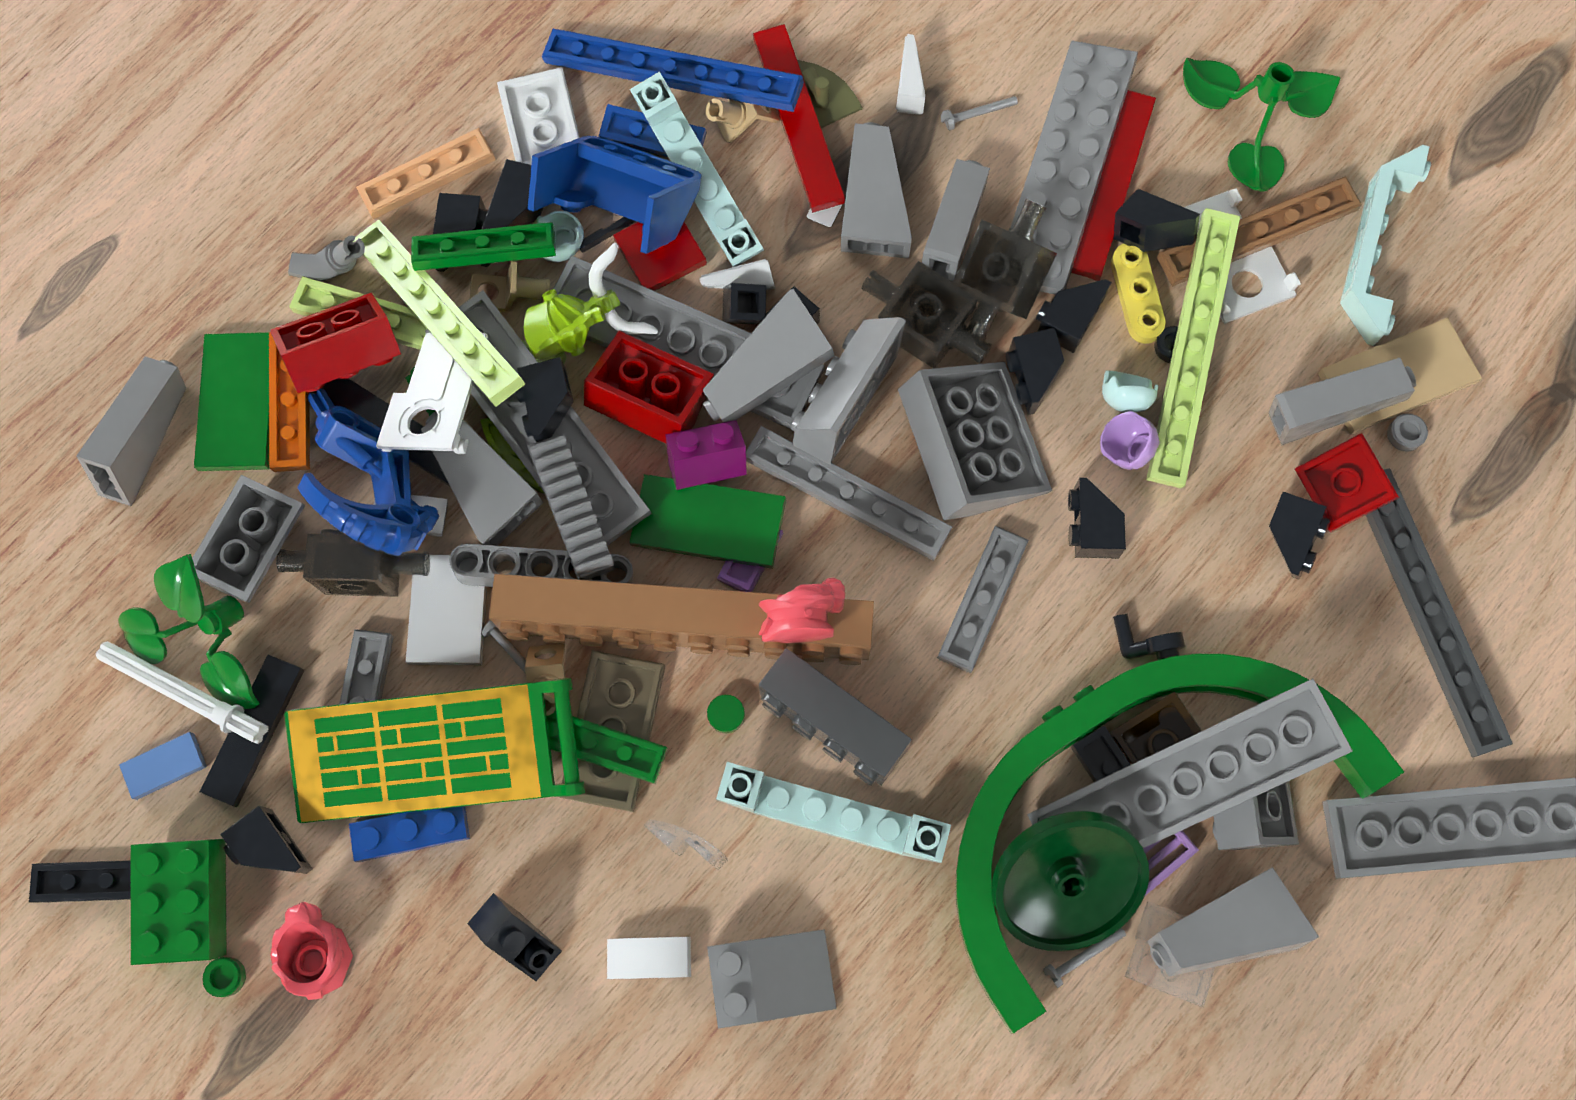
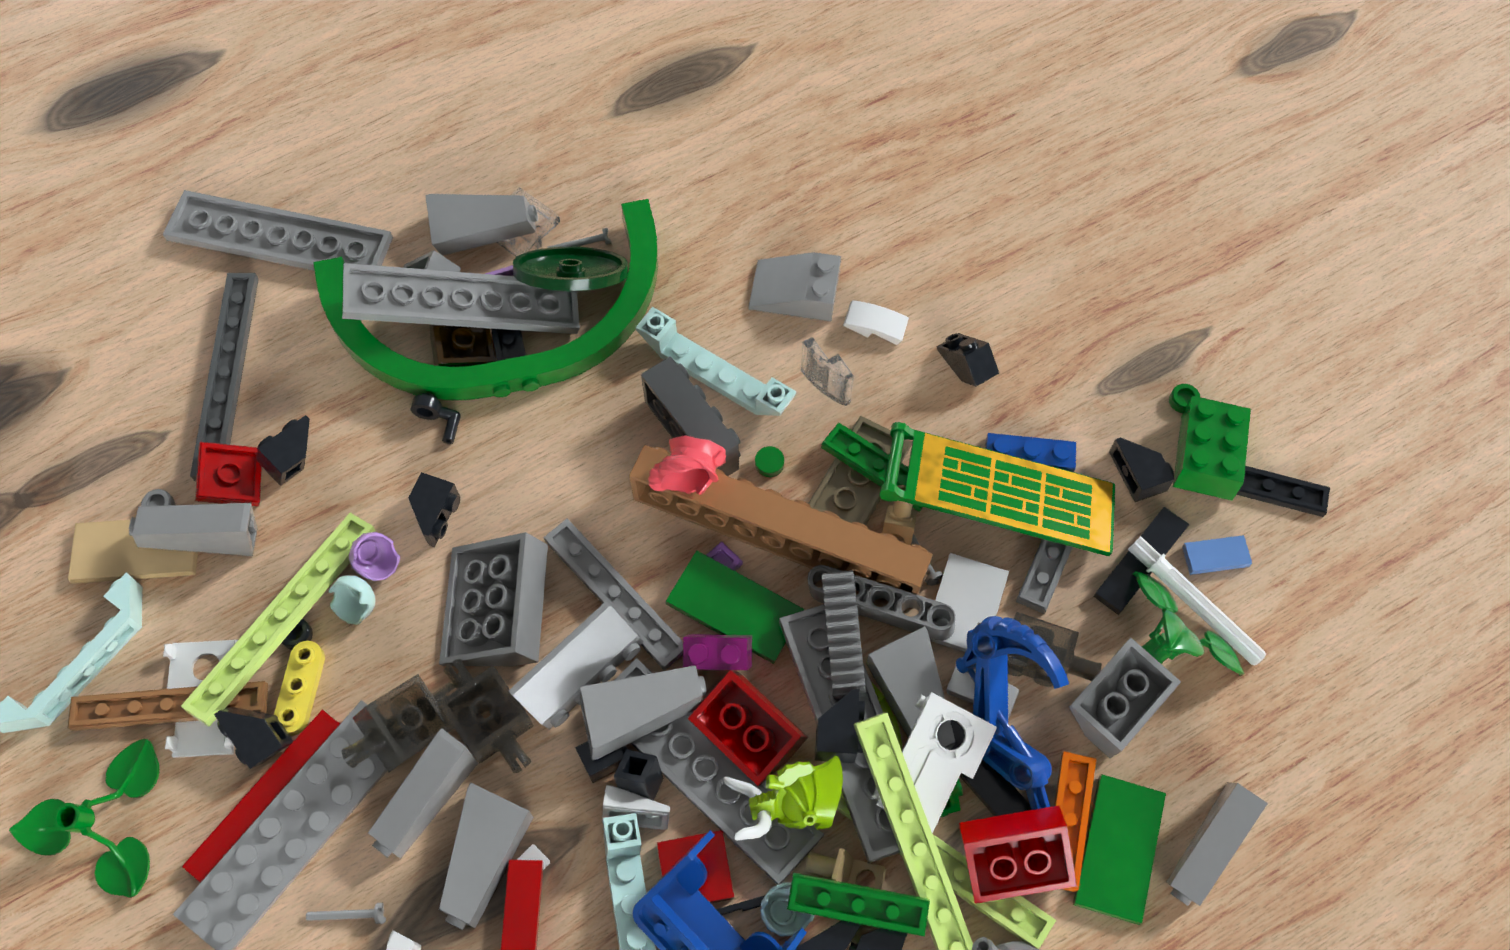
camera: 165 degrees left, 10 degrees down
coral piece [270,902,353,1000] -> none
light grey tile [937,526,1029,673] -> none
black slope [1006,328,1064,415] -> none
black slope [1036,279,1112,353] -> none

